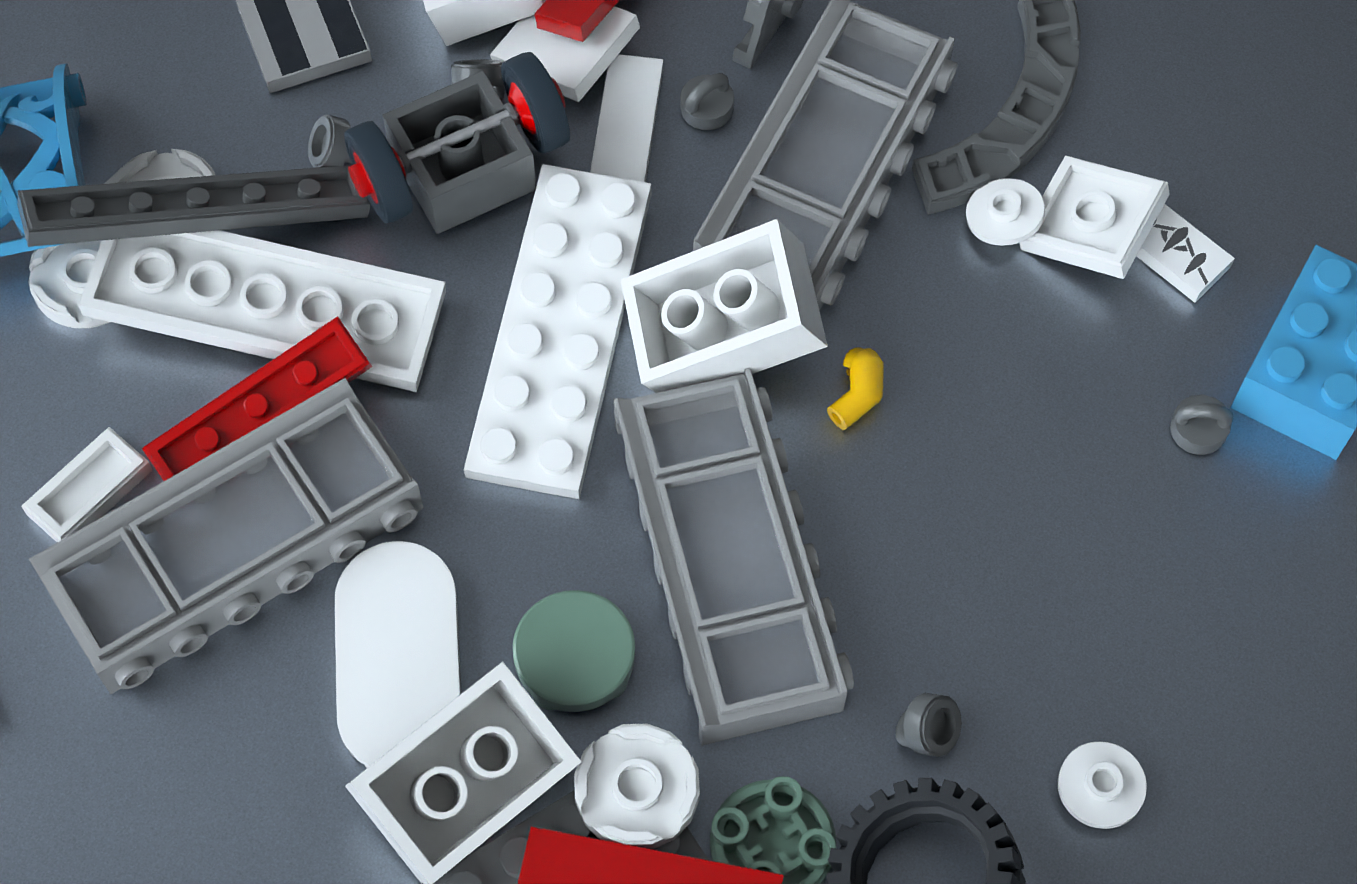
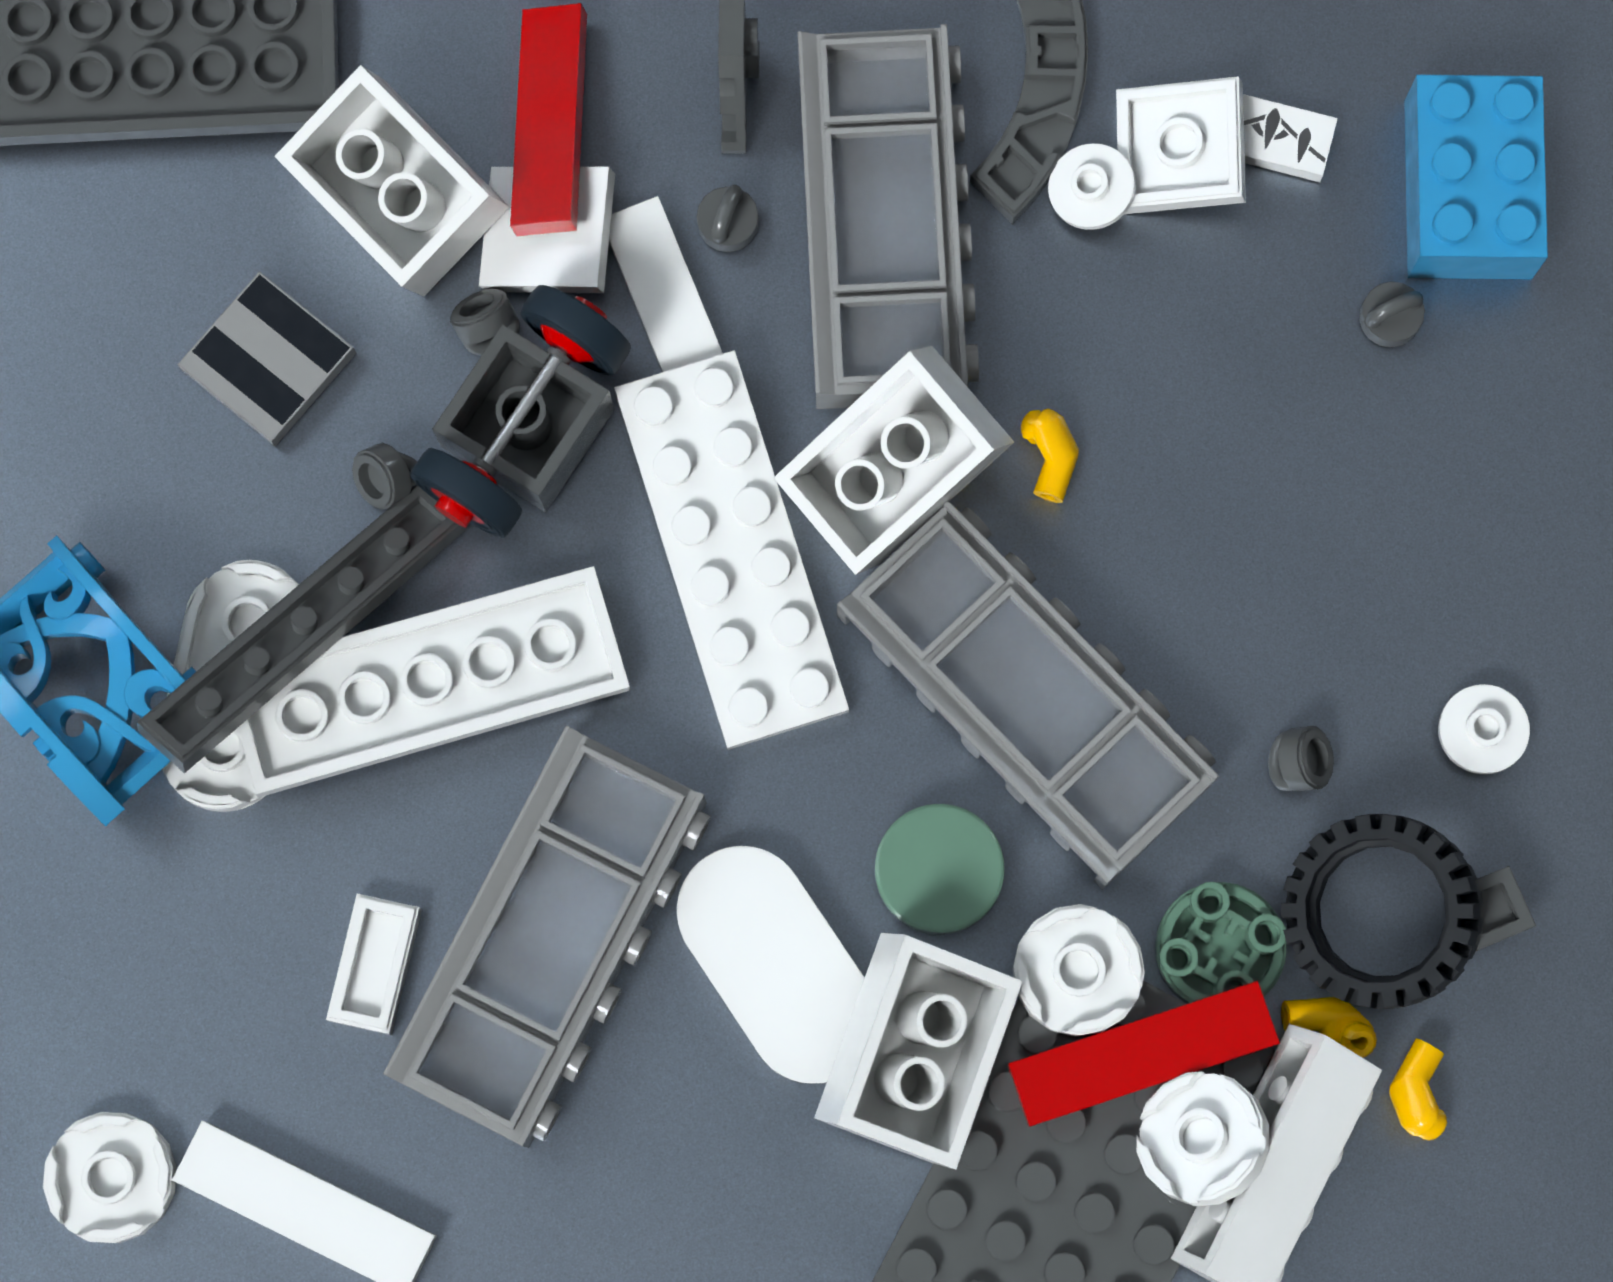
camera: 25 degrees left, 15 degrees up
red tile [142,316,373,481] -> none

